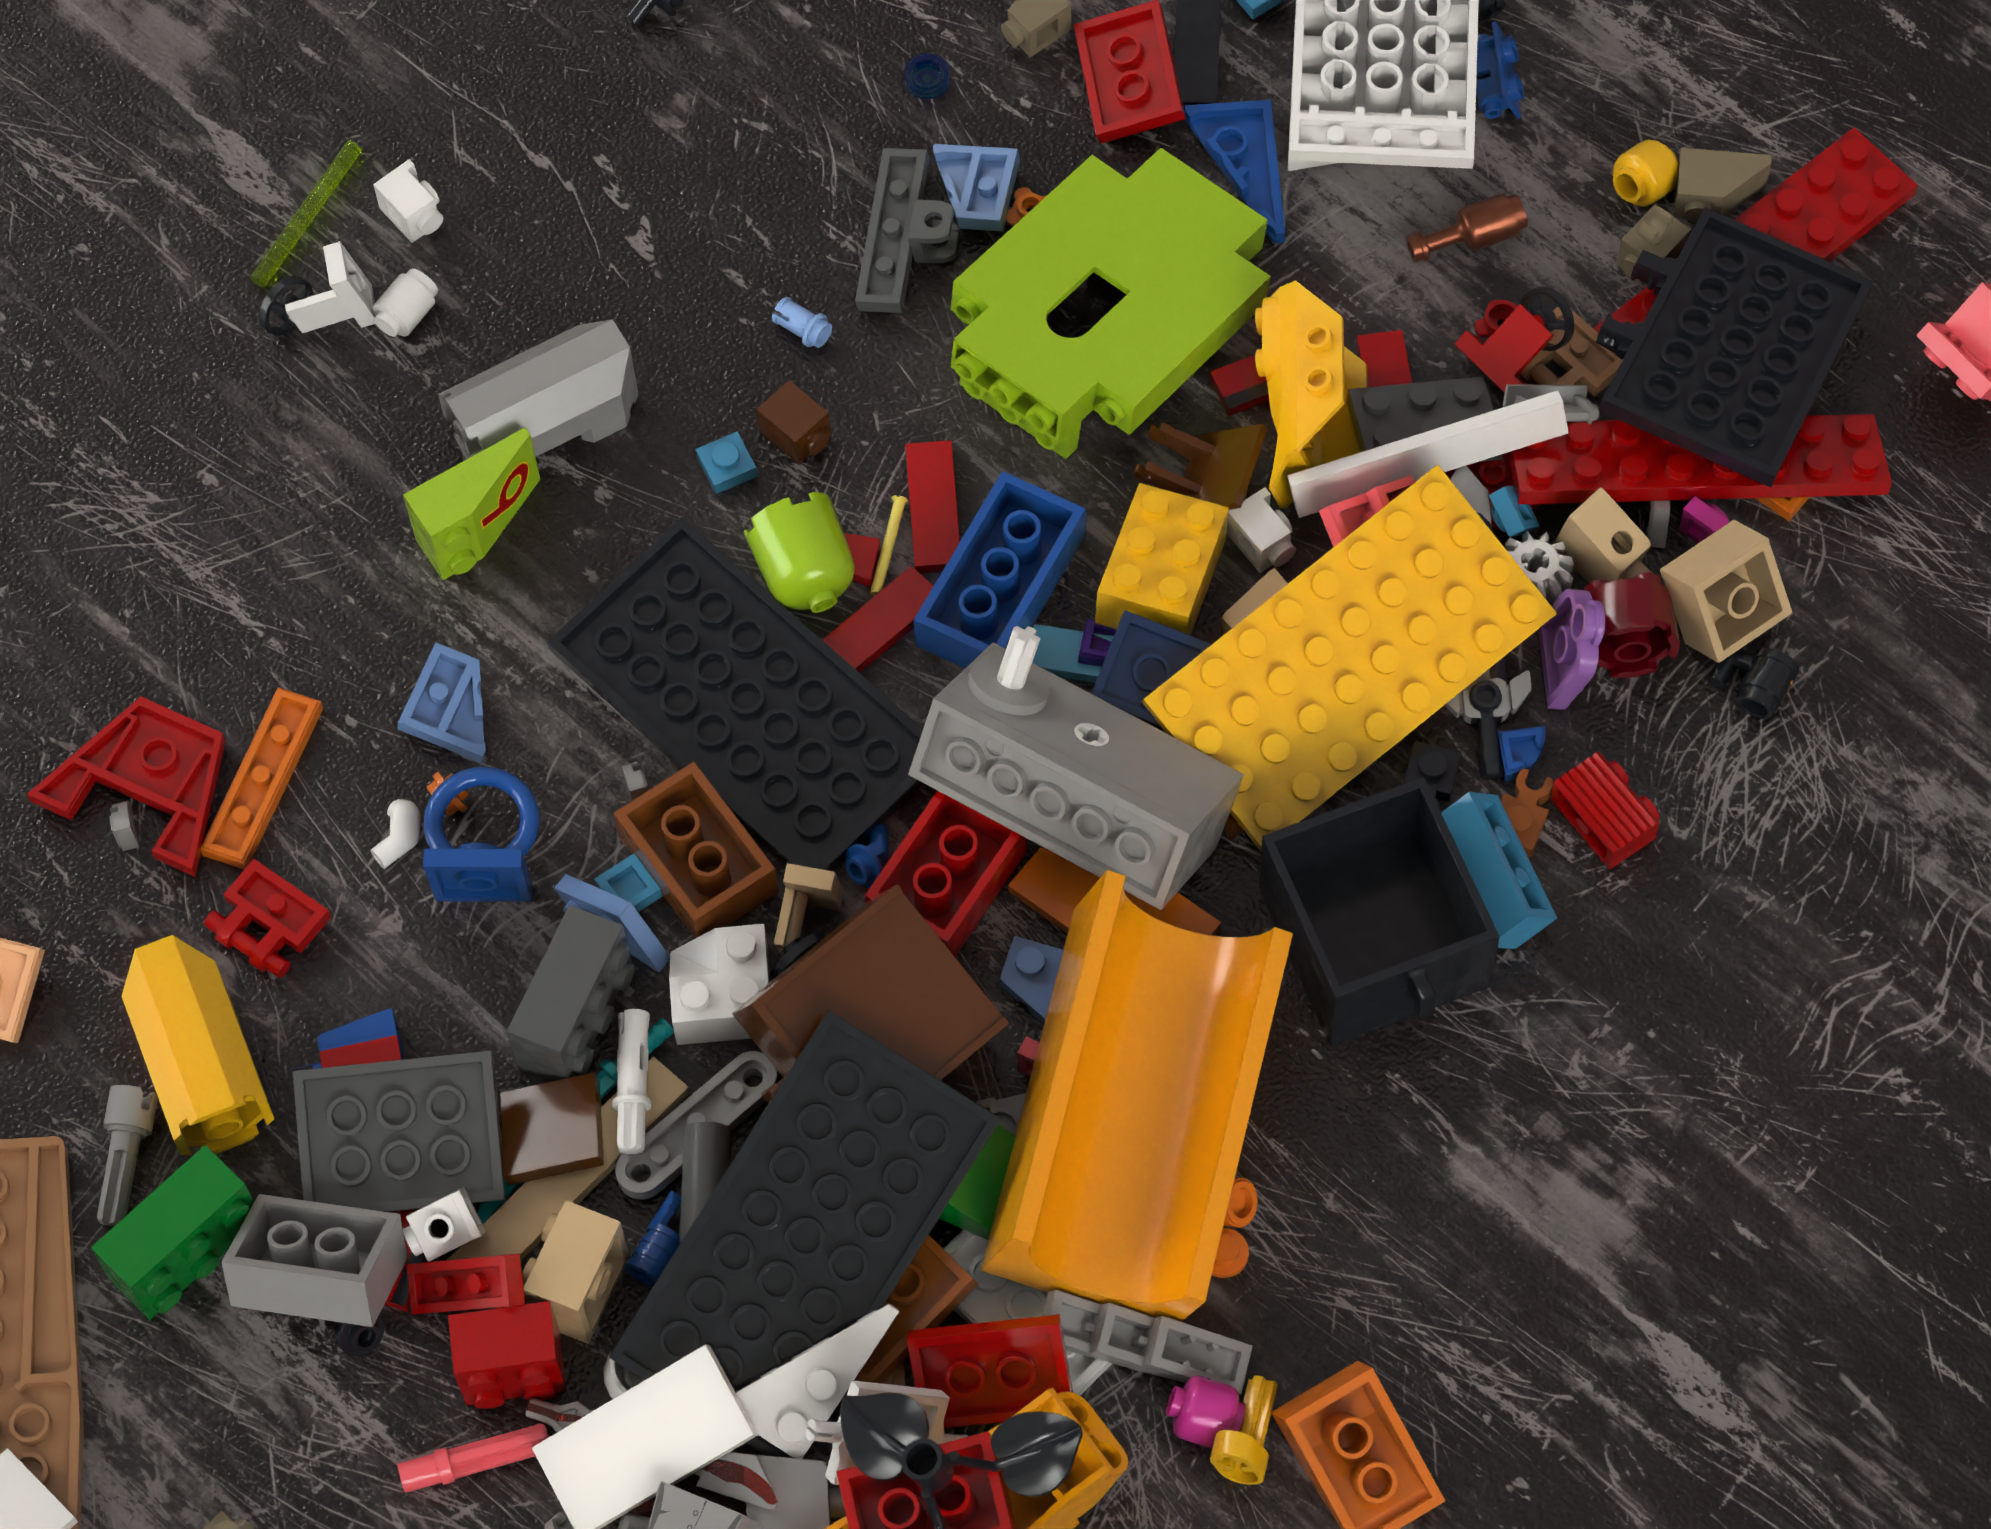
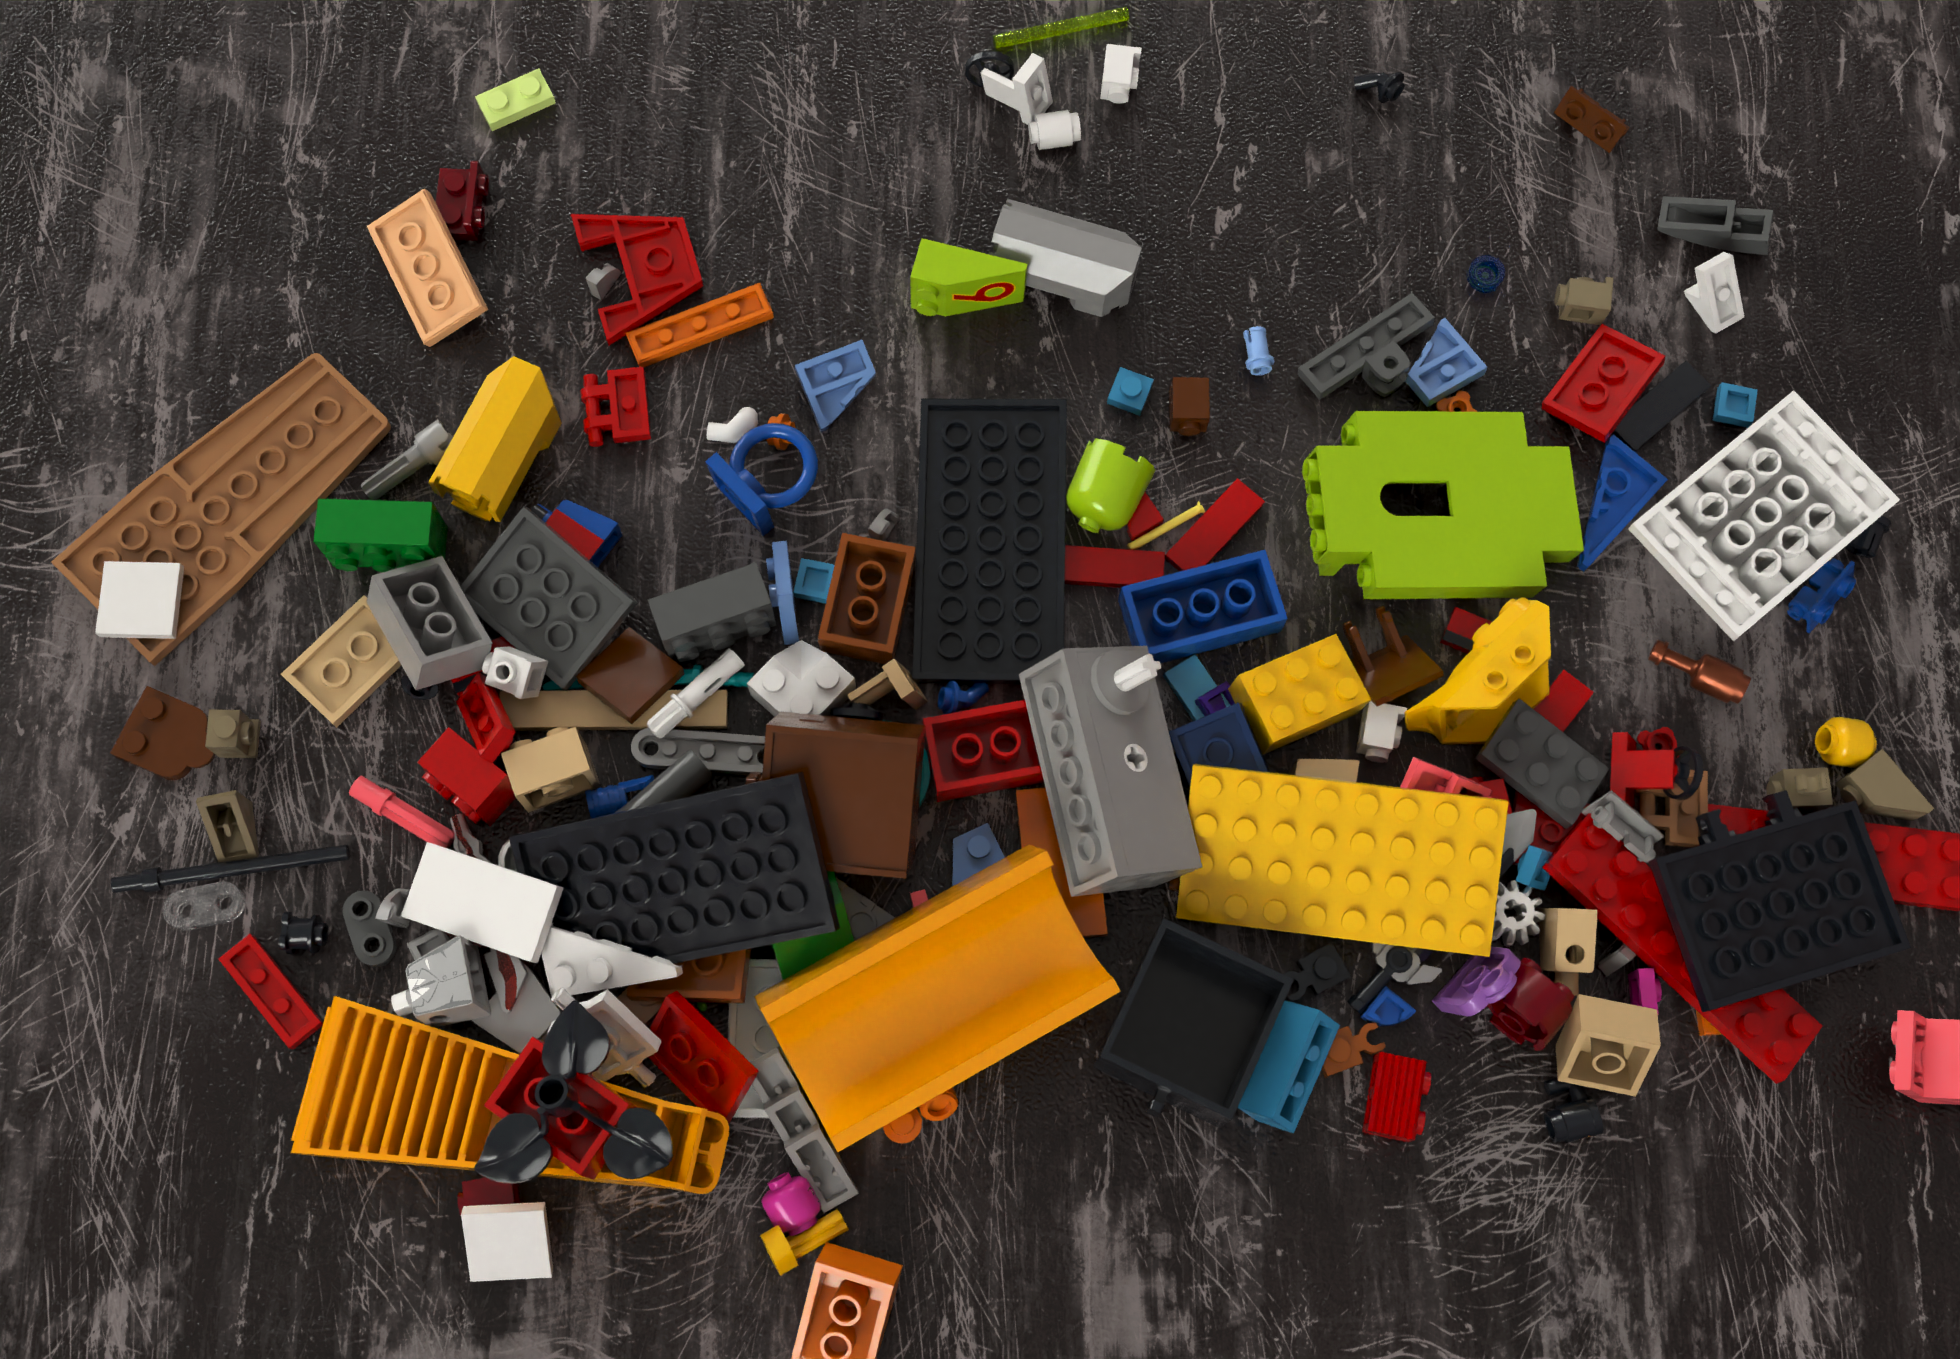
camera: 40 degrees right, 10 degrees up
white tile [1287,391,1568,518] -> none
none -> tan plate [281,595,401,728]

